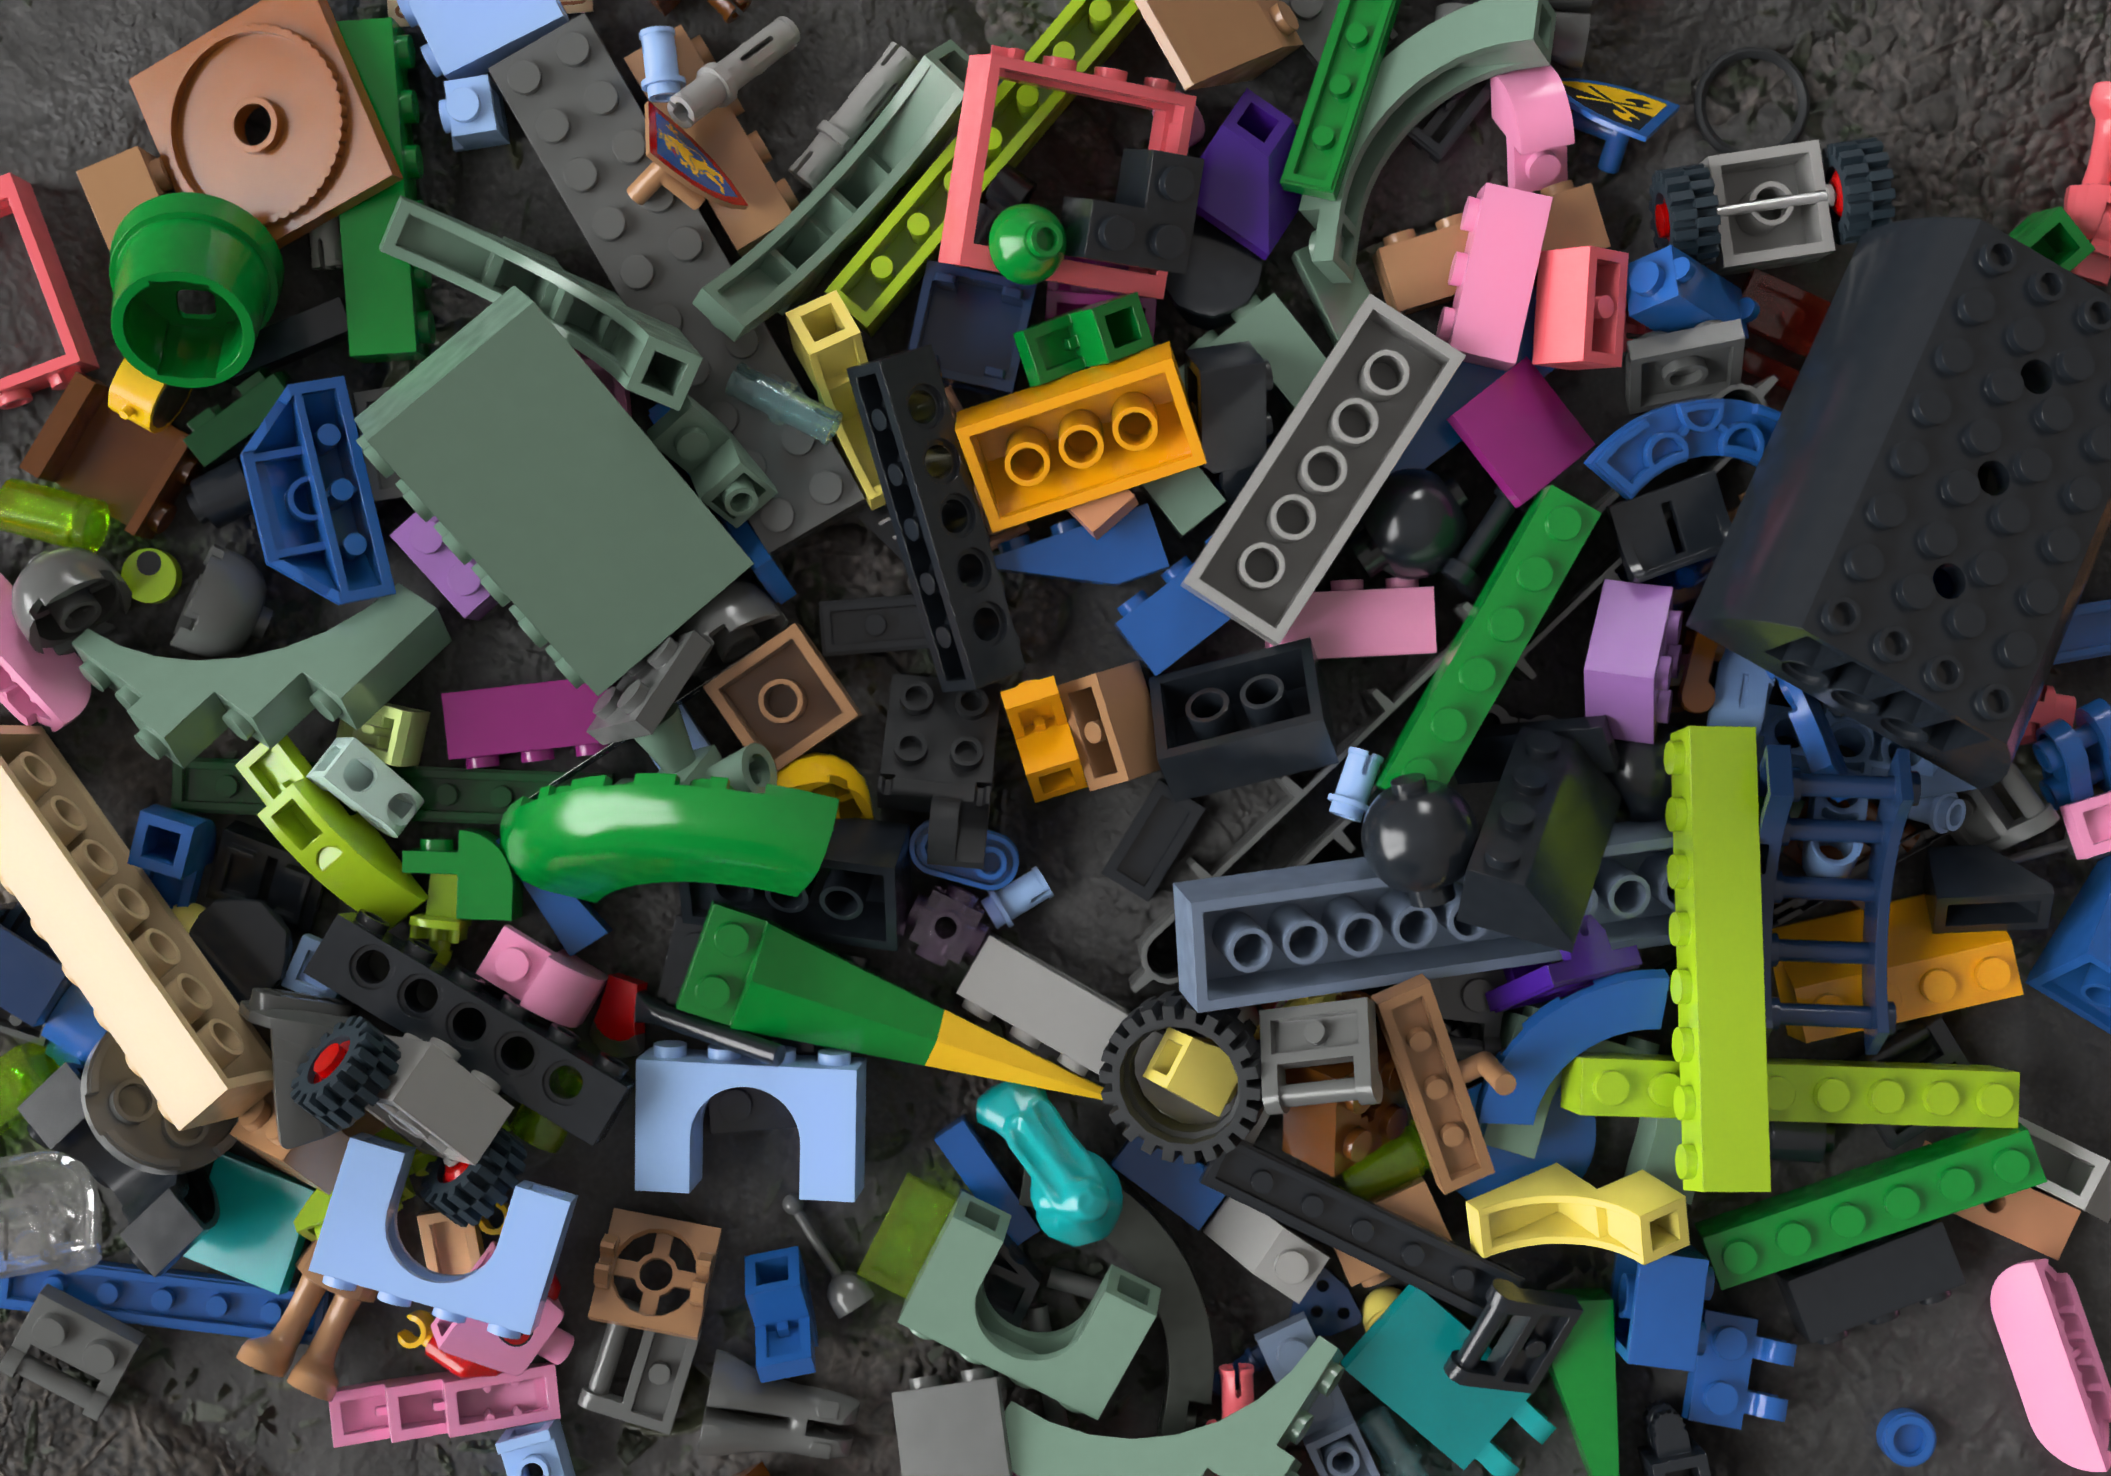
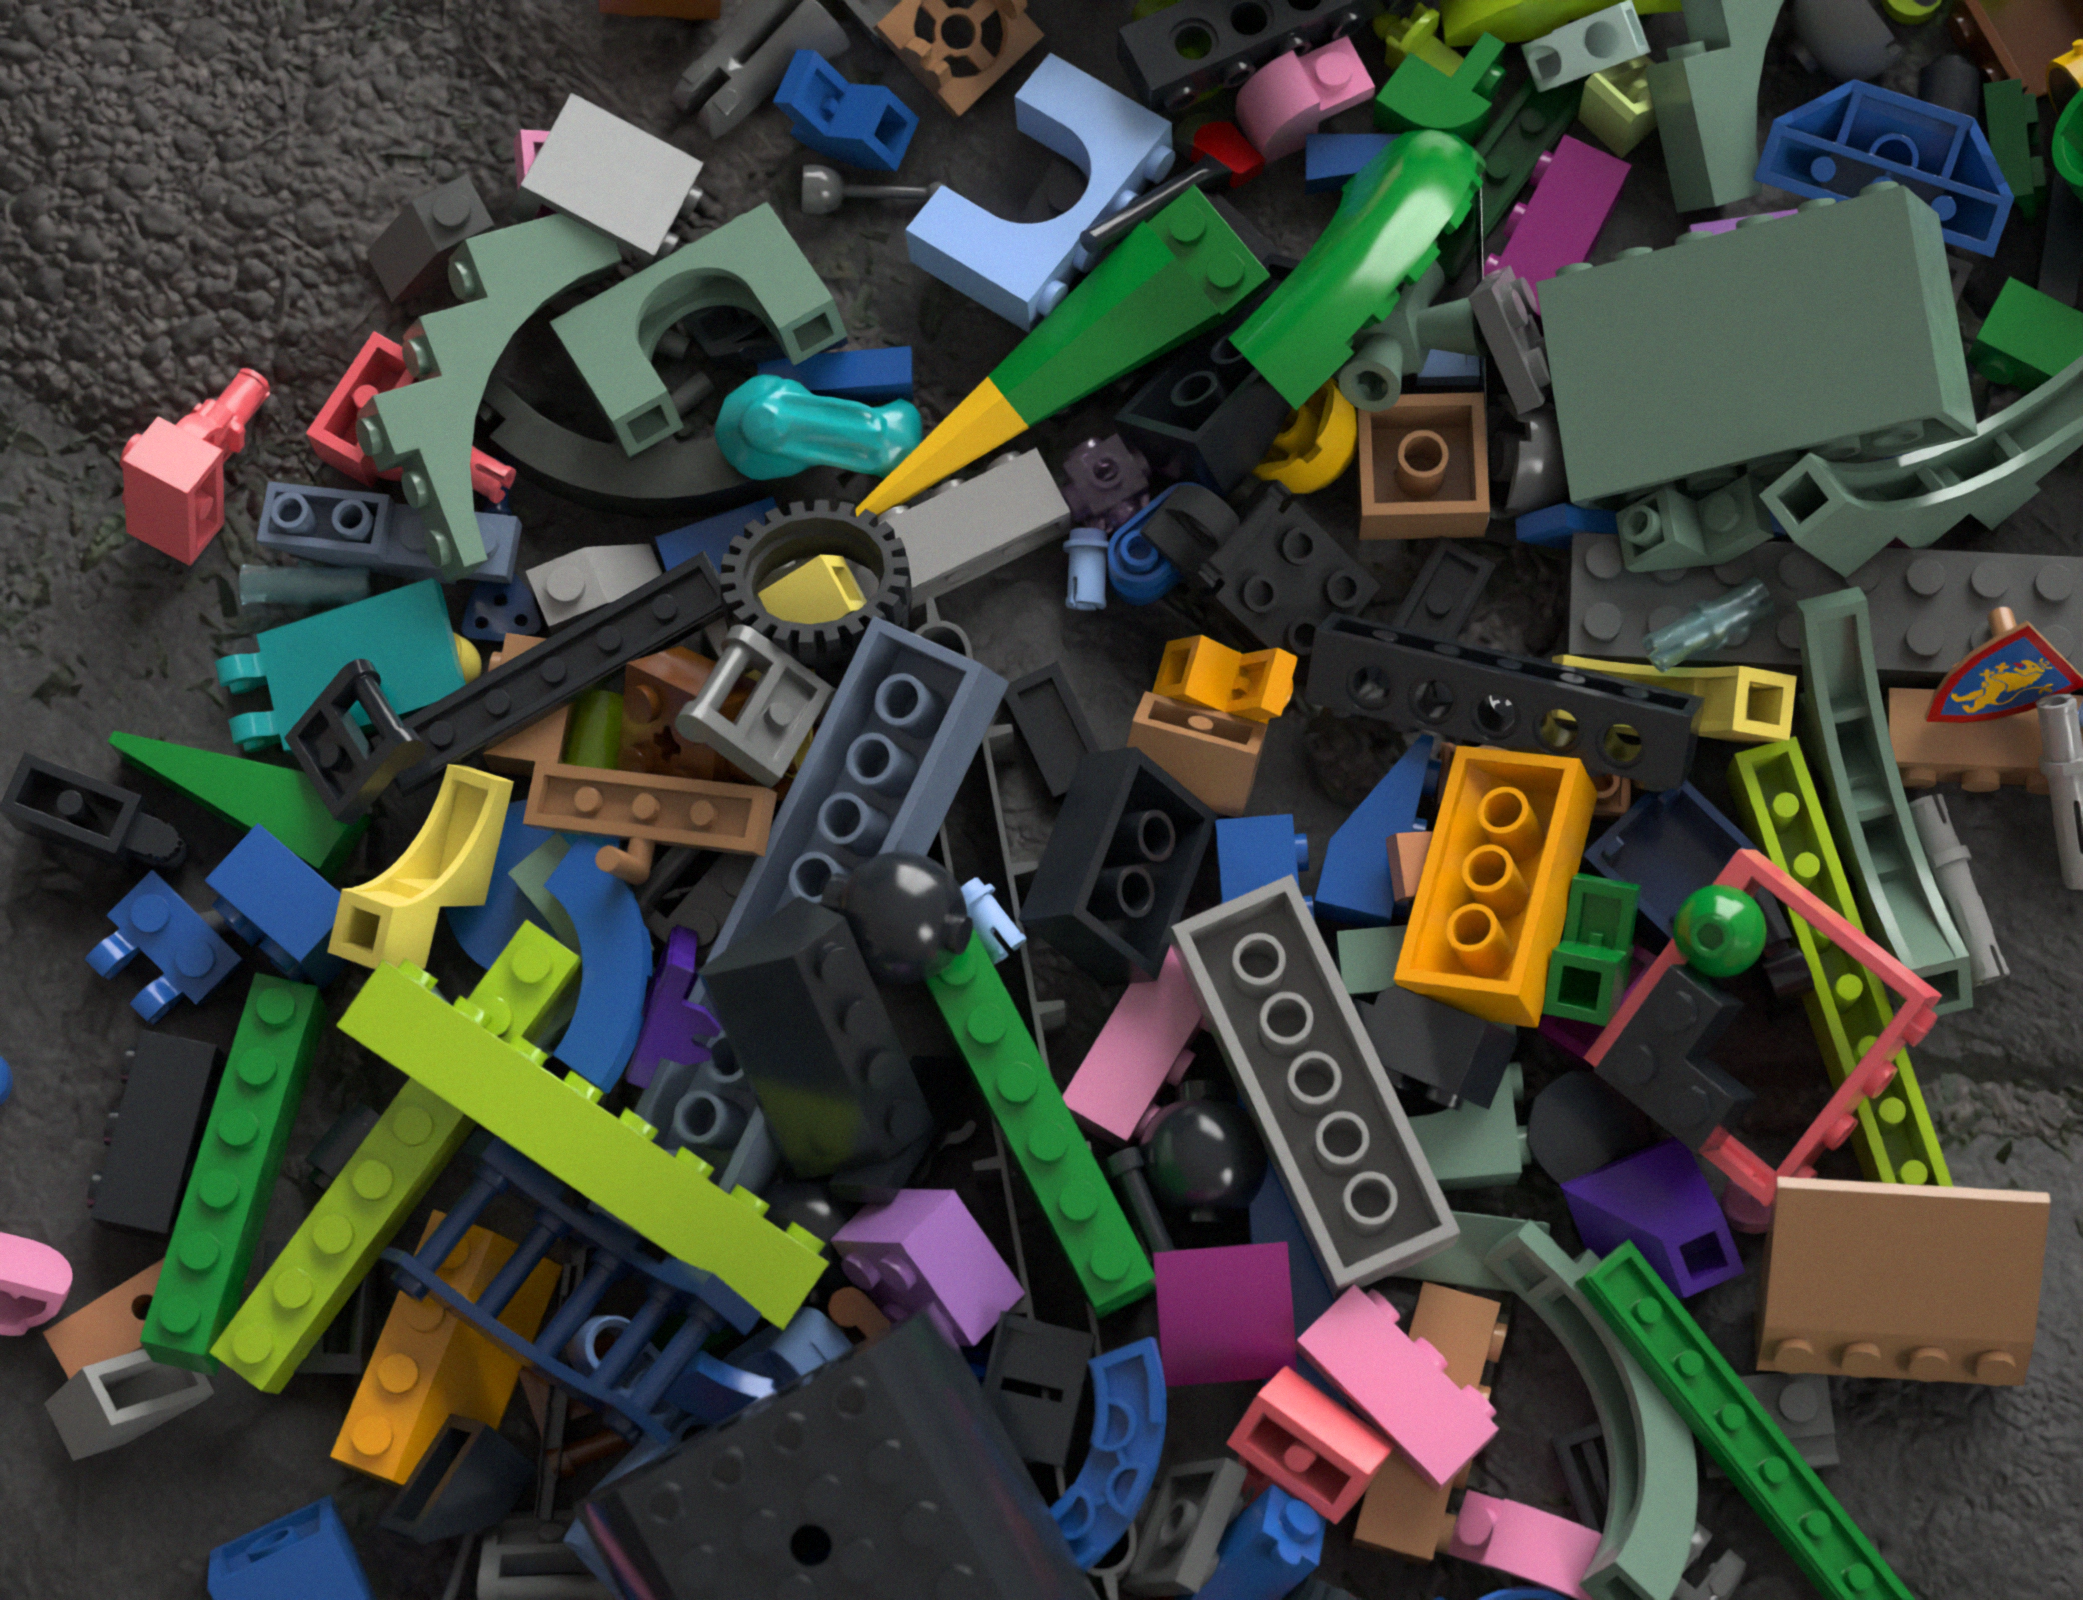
camera: 130 degrees right, 15 degrees down
clear neon green plate [857,1172,956,1299] -> none
light blue pin [1907,793,1966,834] -> none

